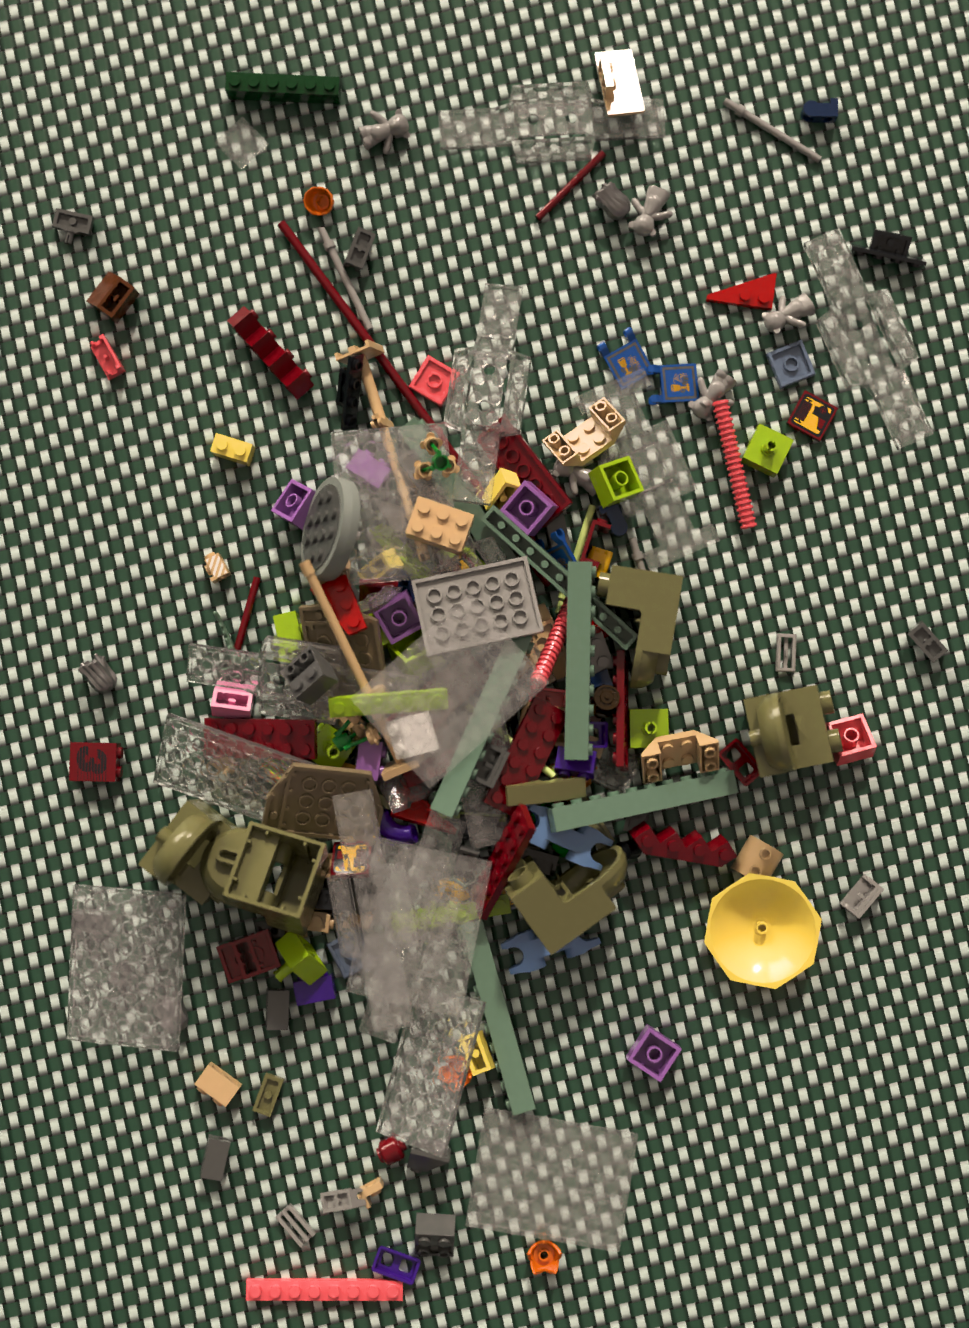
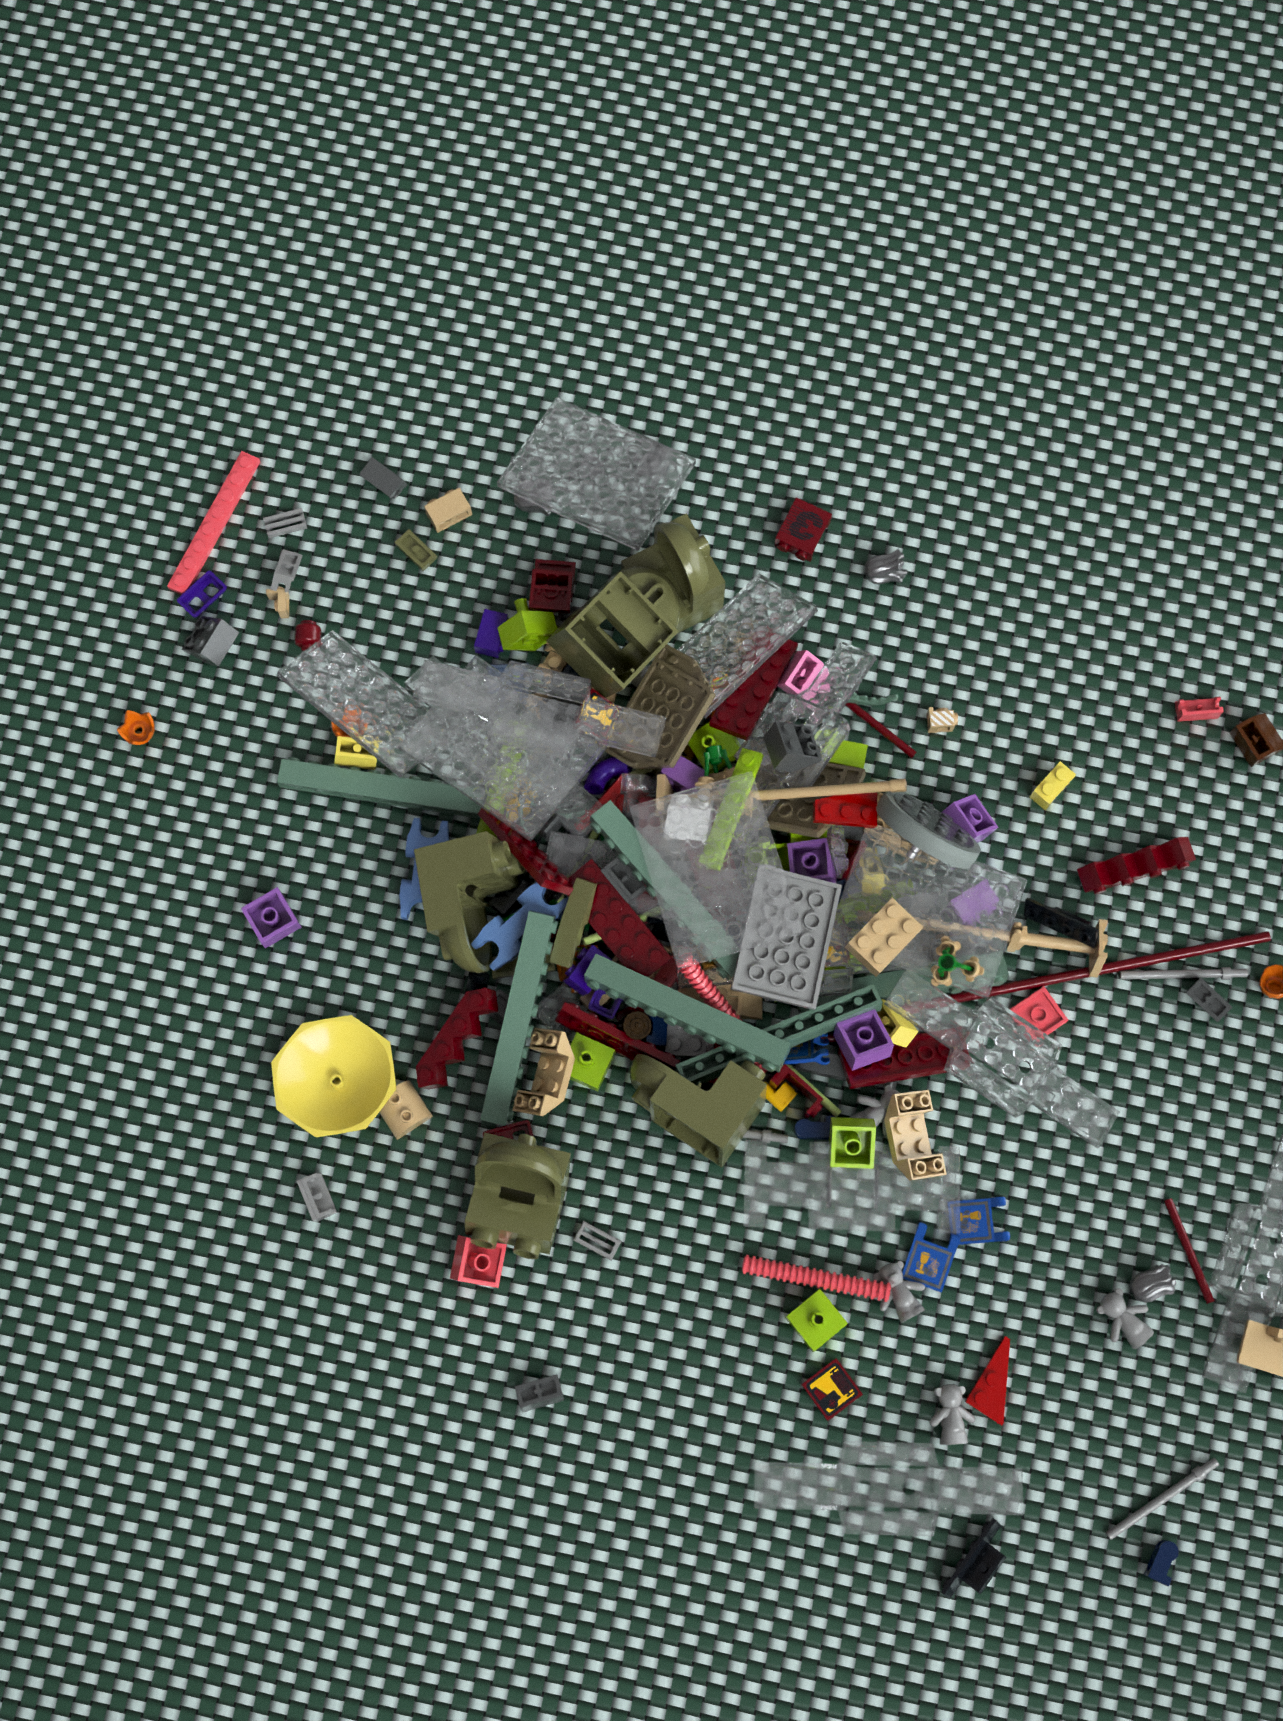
camera: 115 degrees right, 10 degrees down
dark grey hinge [265,988,290,1030] -> none
dark grey slope [407,1139,451,1173] -> none
clear plate [465,1107,638,1252] -> none
sand blue tile [766,340,816,389] -> none

